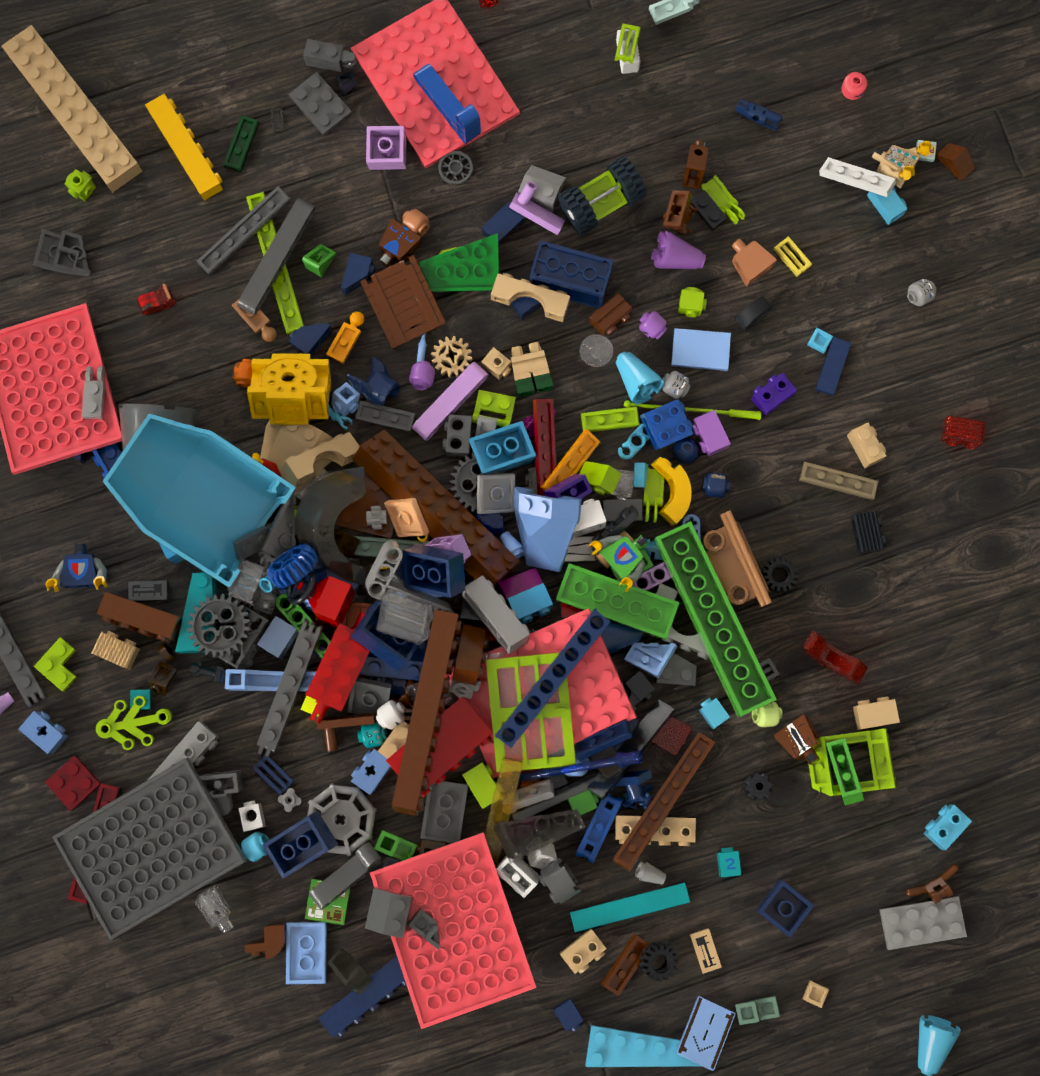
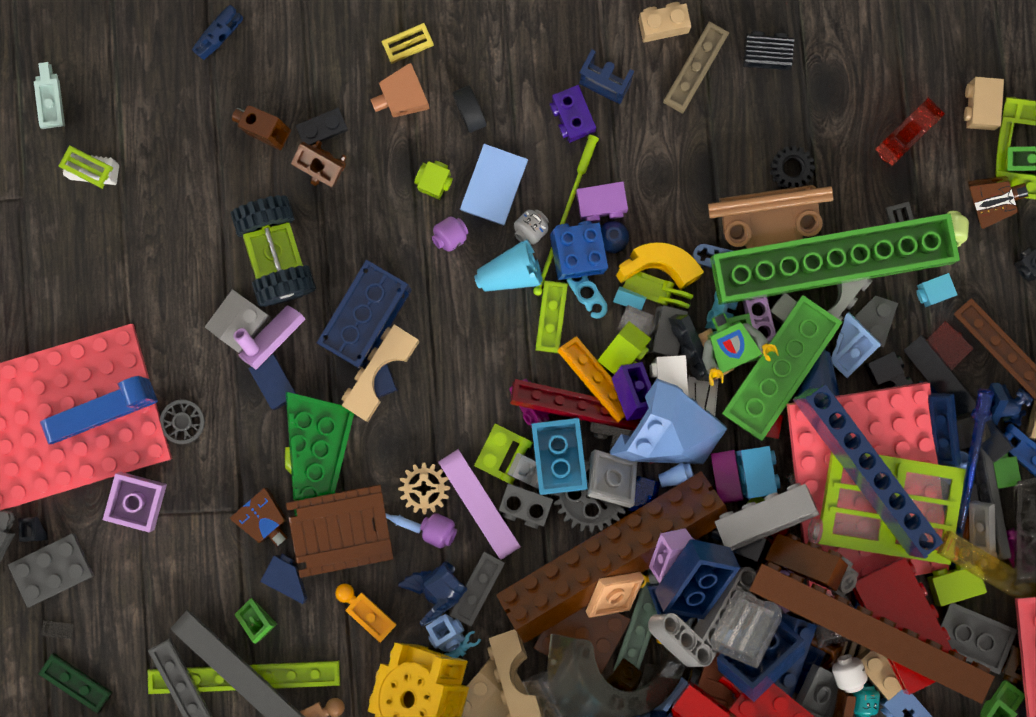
camera: 75 degrees left, 5 degrees up
dark blue slope [289,323,332,356] -> none
light grey gear [366,506,387,530] -> none
nougat head [402,209,430,236] -> none
tan brick [481,347,511,380] -> none
tan hips [511,342,554,397] -> none
clear piece [579,334,613,367] -> none
reddish brown brick [589,293,632,337] -> none
medium lavender cone [651,231,706,269] -> none
lime arm [701,175,745,224] -> none
dark blue head [702,473,731,498] -> none
medium azure tile [807,328,833,354] -> none
dark blue tile [815,337,851,396] -> none
none -> dark blue window [579,49,634,104]

